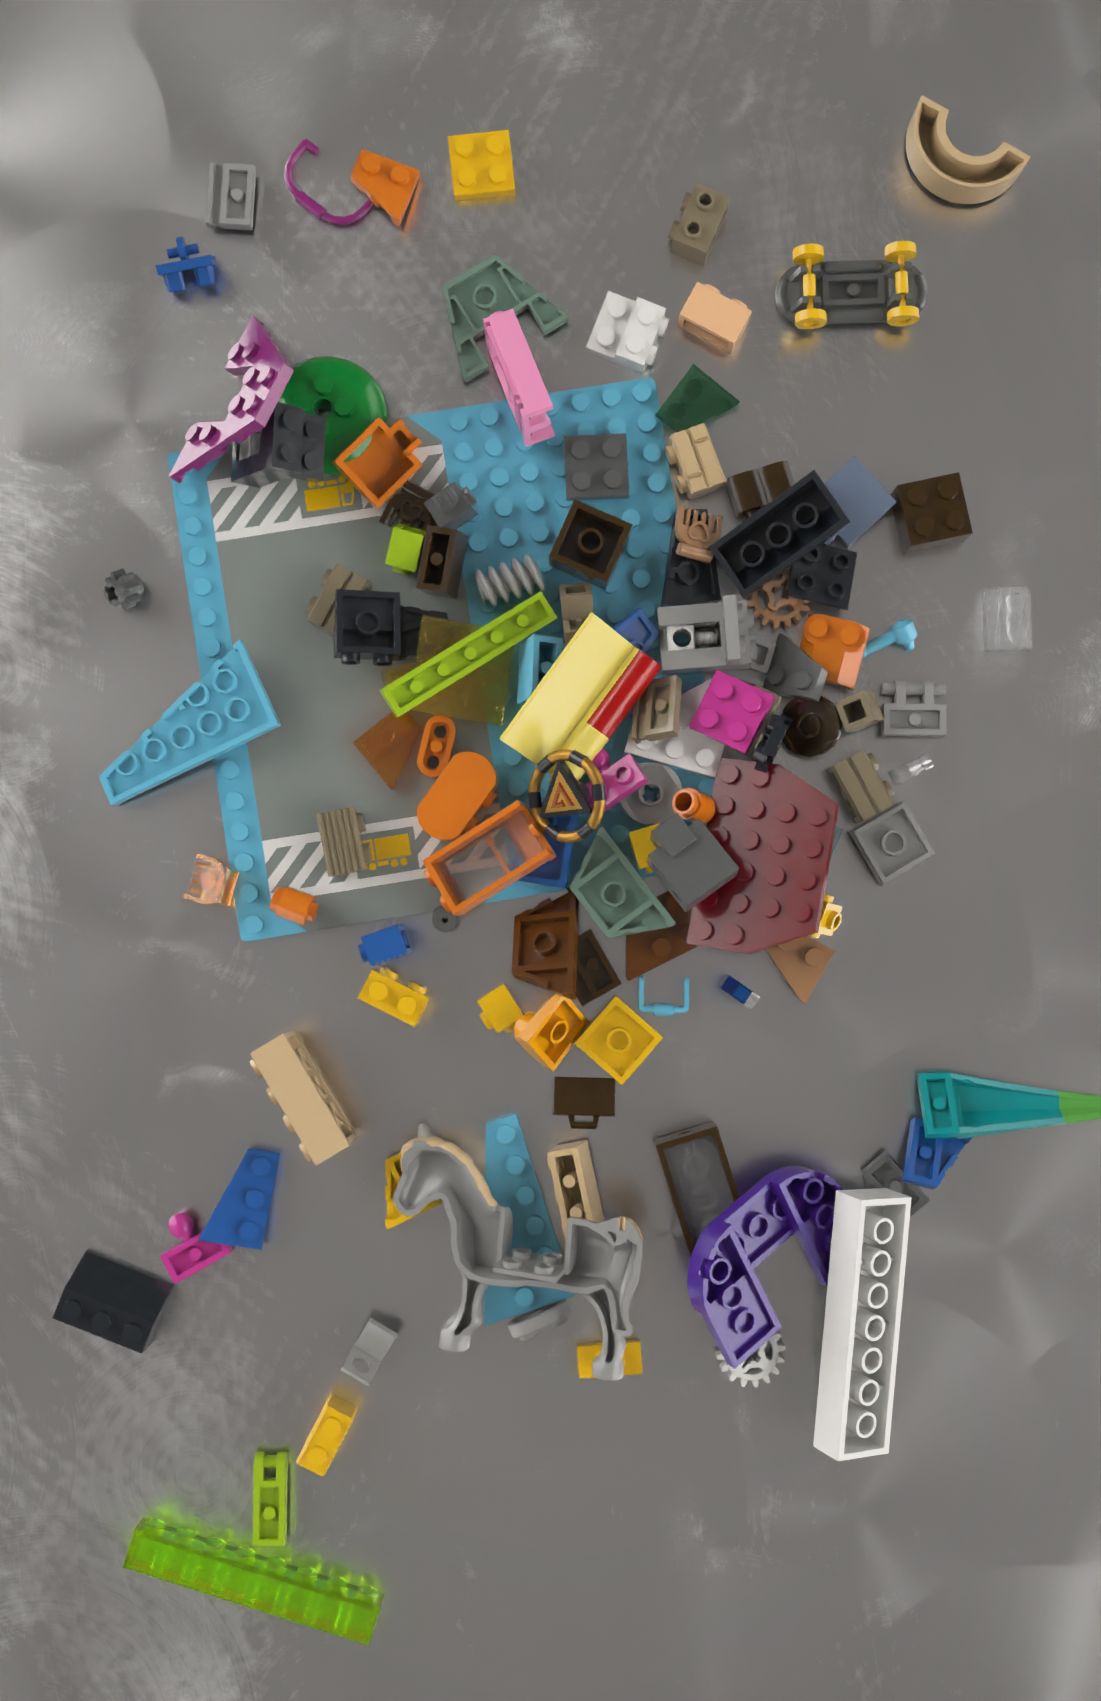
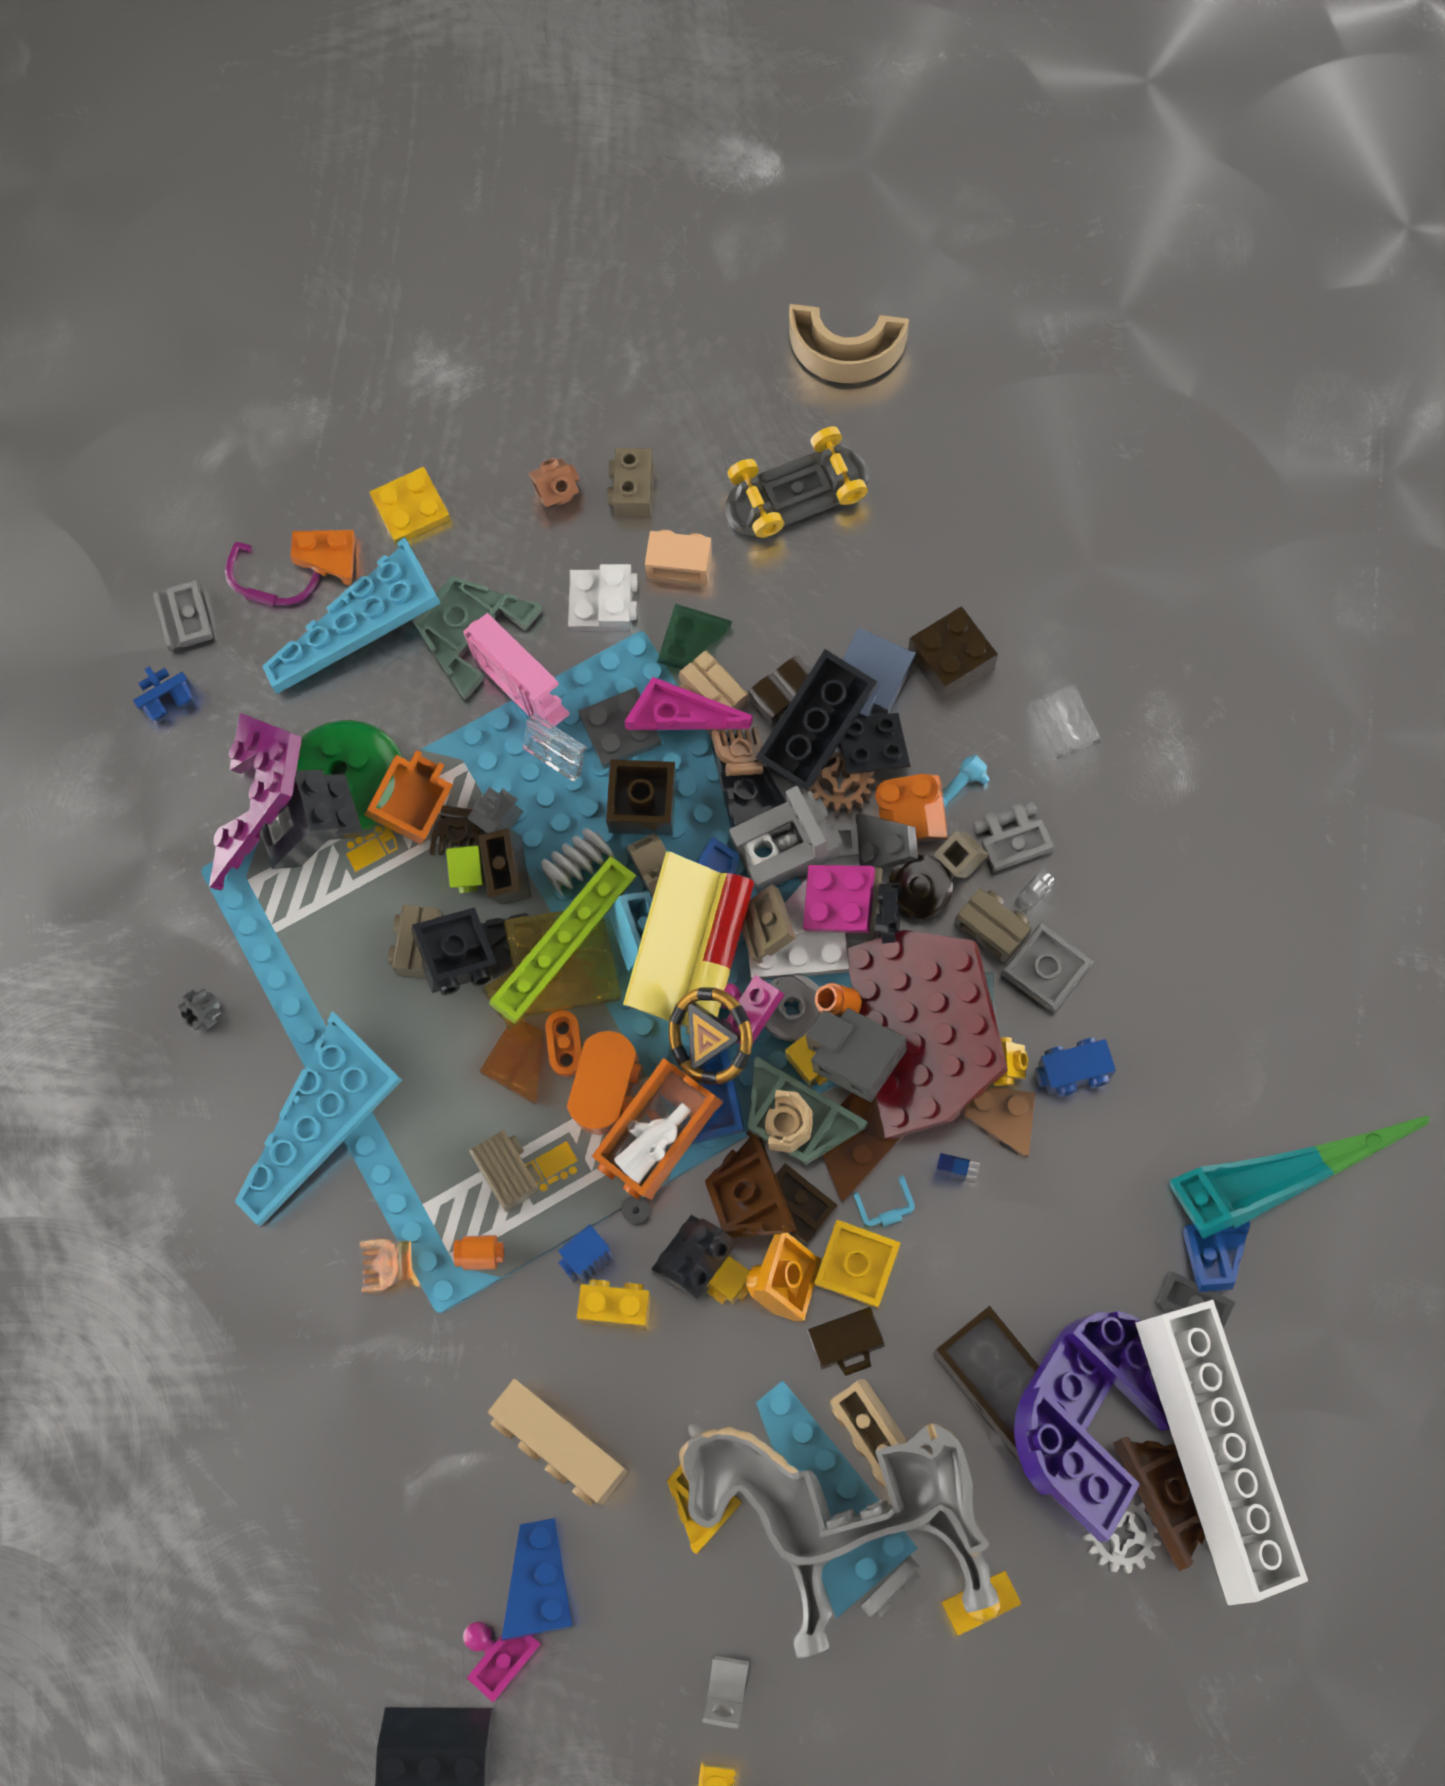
camera: 15 degrees left, 15 degrees down
none -> medium azure wing [262,537,441,694]
none -> clear plate [523,713,586,782]
none -> nougat brick [528,458,580,508]
none -> white piece [614,1102,692,1184]
none -> dark pink wing [625,677,753,730]
none -> black plate [651,1215,737,1299]
none -> tan hair [765,1090,813,1153]
none -> blue brick [1035,1037,1116,1097]
none -> reddish brown wing [1113,1437,1205,1571]

